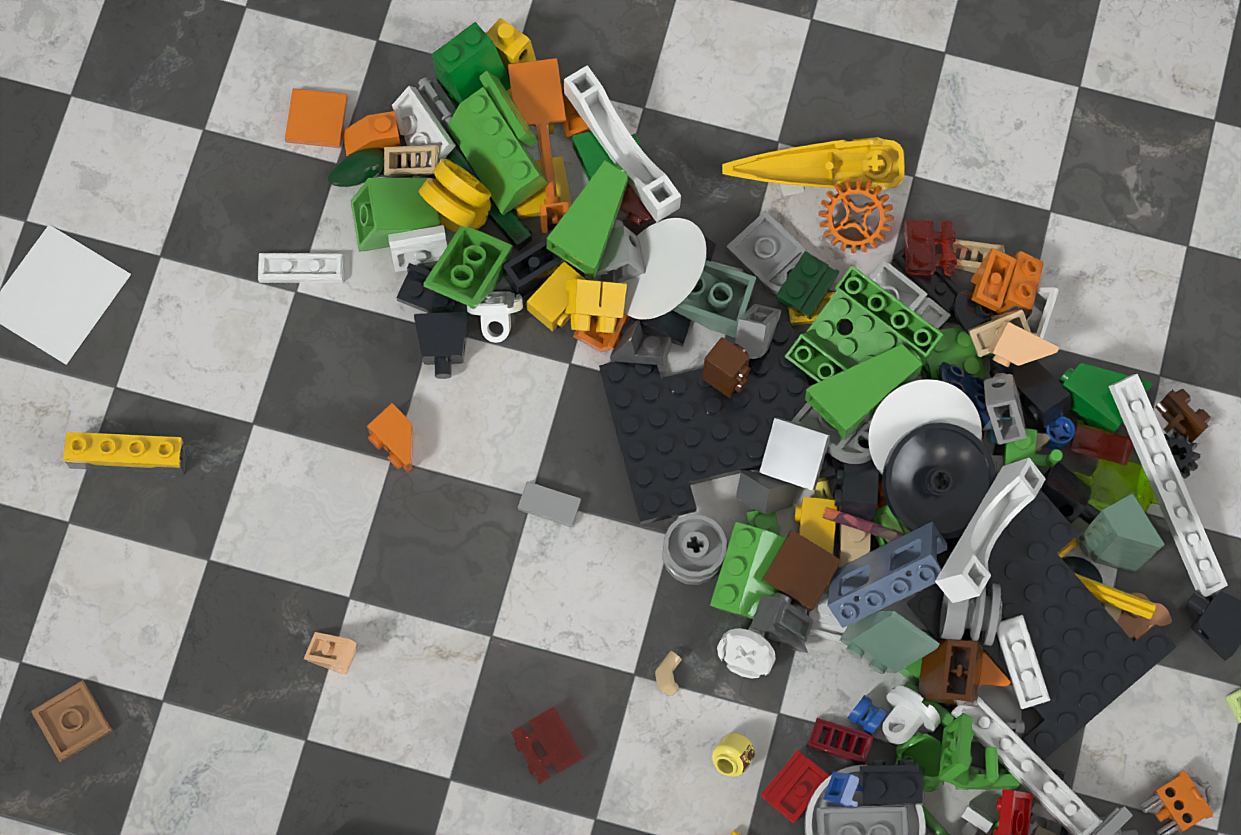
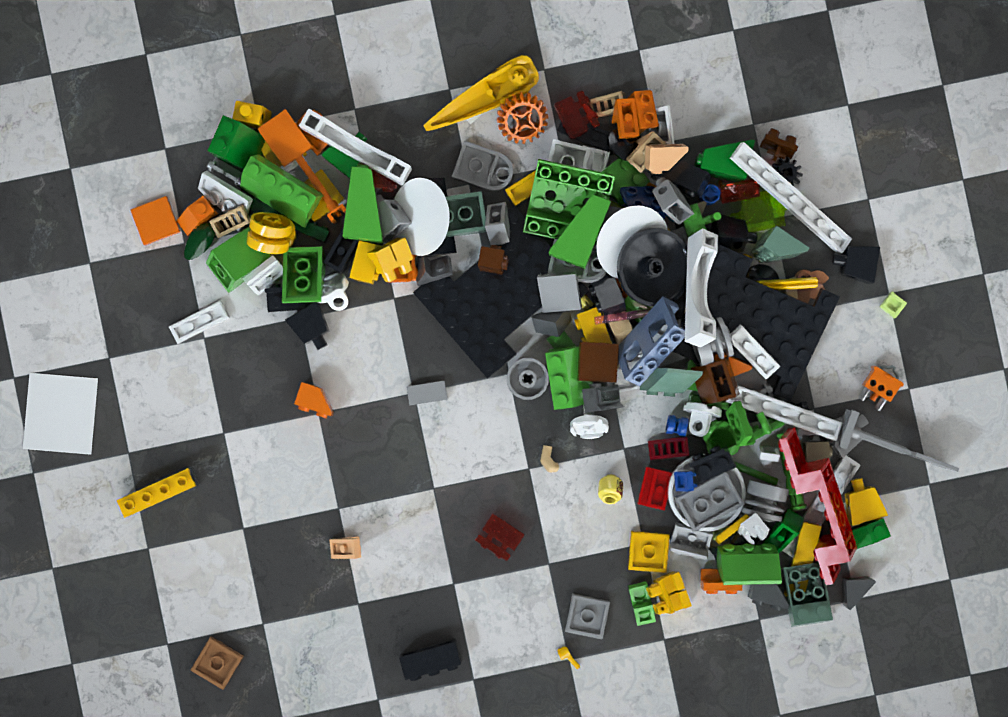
camera: 25 degrees left, 15 degrees up
bright green tile [479,71,538,147] -> none
dark green plate [775,251,840,319] -> none

